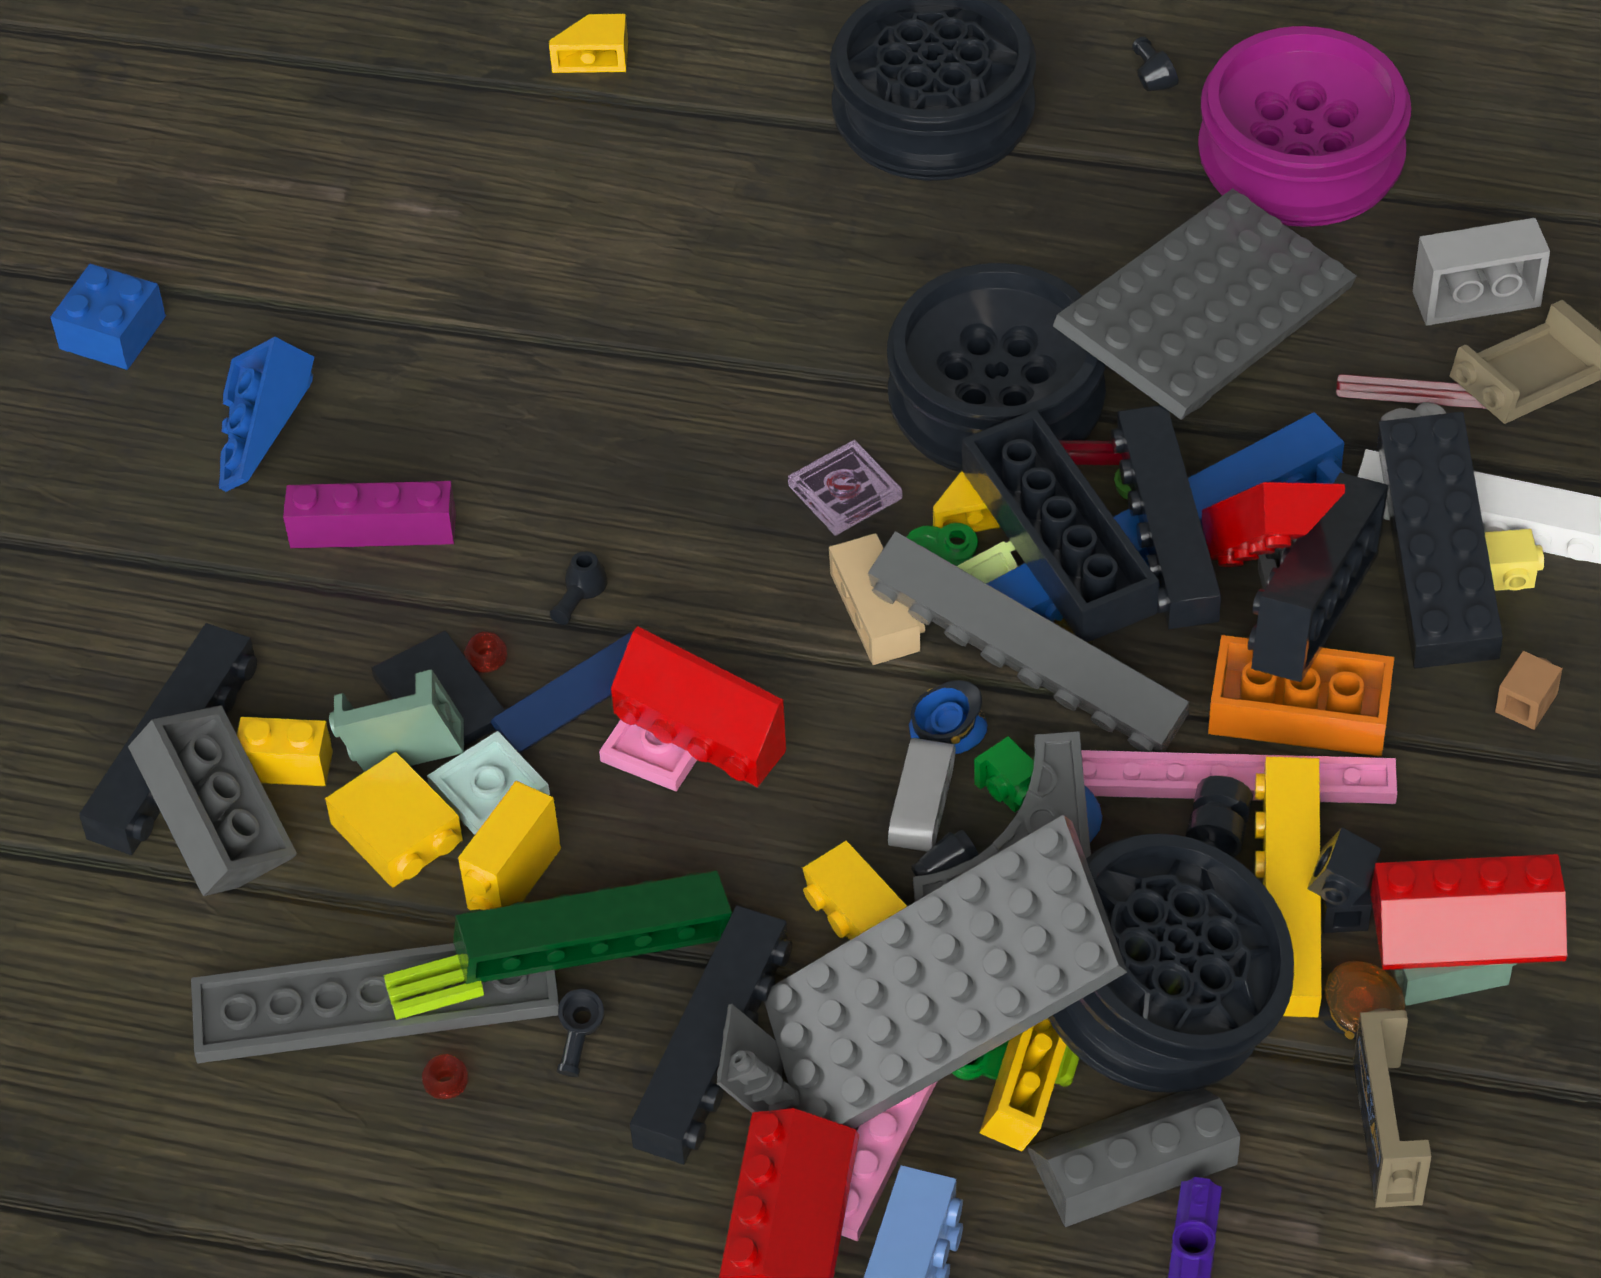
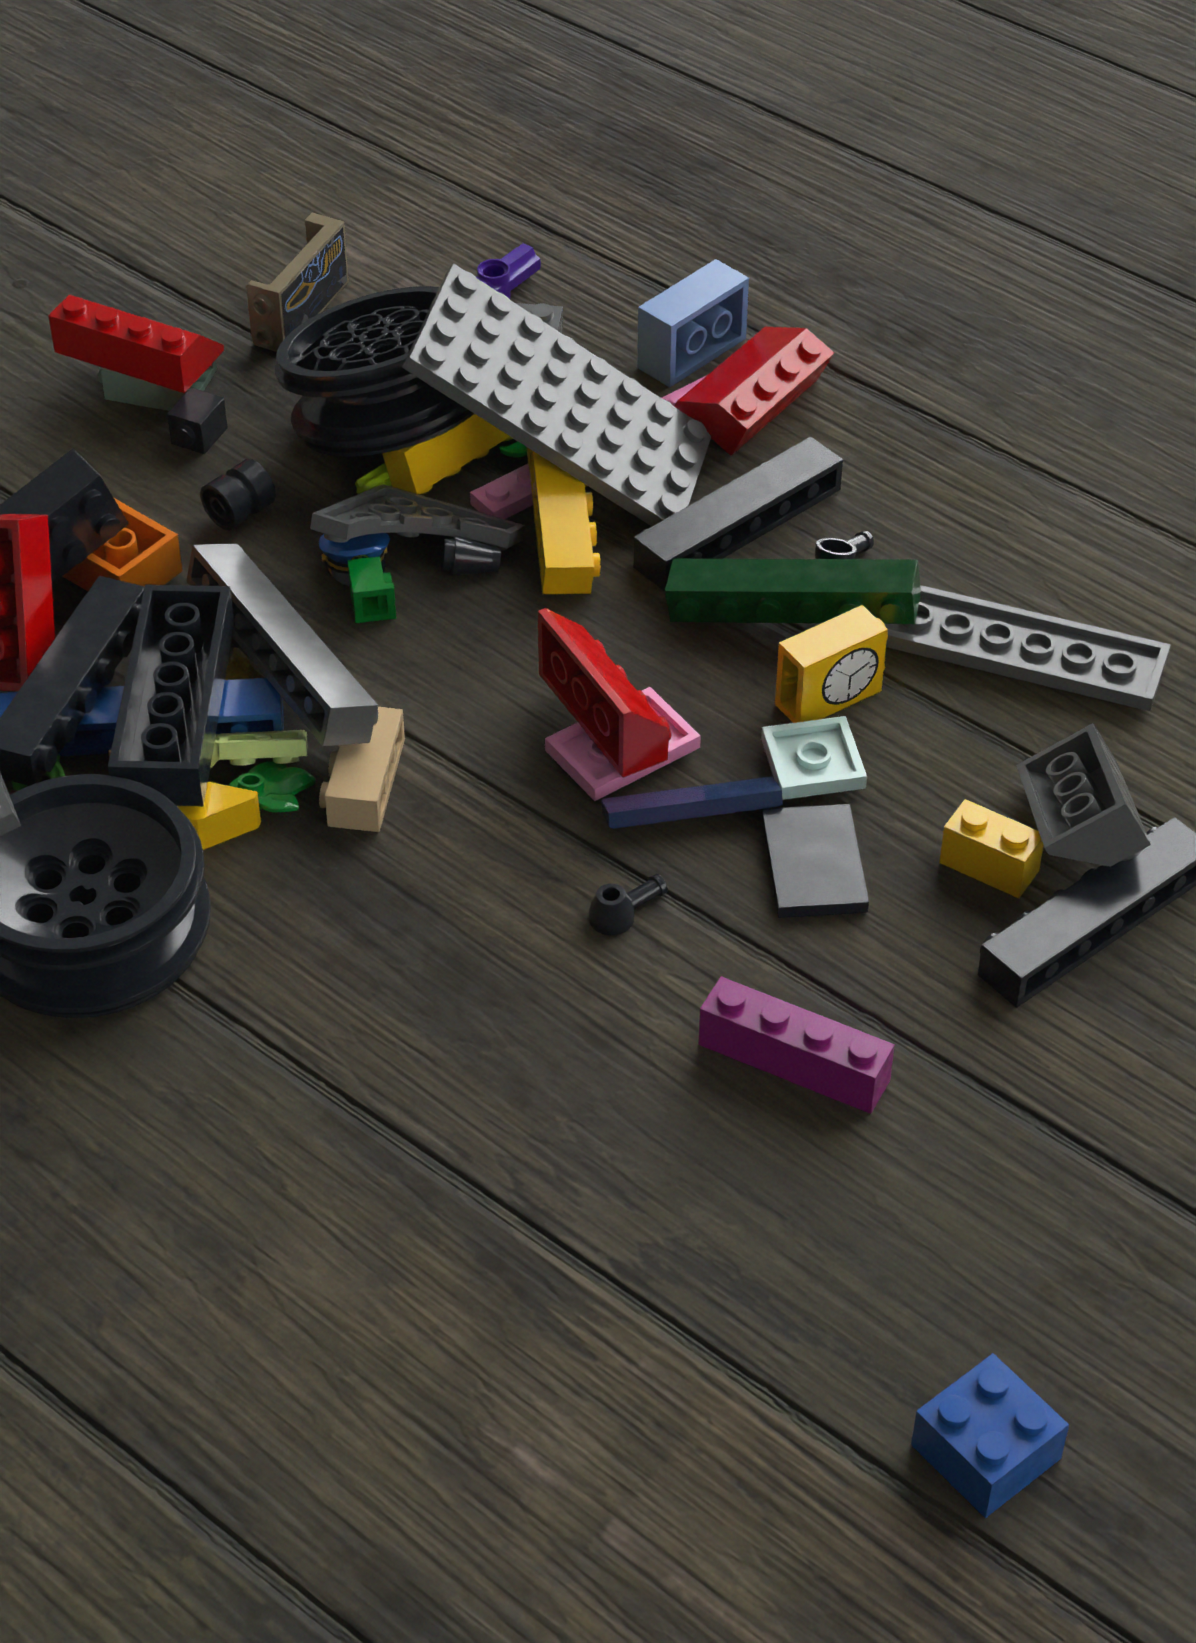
camera: 155 degrees left, 5 degrees down
blue wedge [219,337,314,492] -> none
yellow brick [325,752,463,888] -> none
sand green panel [329,669,464,772] -> none
lime tile [383,955,484,1020] -> none
clear red plate [422,1054,468,1099] -> none
clear red plate [465,632,508,672] -> none
yellow slope [549,14,628,73] -> none
dark grey hinge [717,1004,799,1113] -> none
clear purple tile [788,439,902,536] -> none
light grey beam [888,738,956,852] -> none
blue piece [909,680,988,754] -> none
bright pink plate [1081,750,1397,804] -> none
yellow brick [1255,756,1322,1018] -> none
black brick [1307,827,1381,910] -> none
clear orange piece [1319,961,1406,1040] -> none

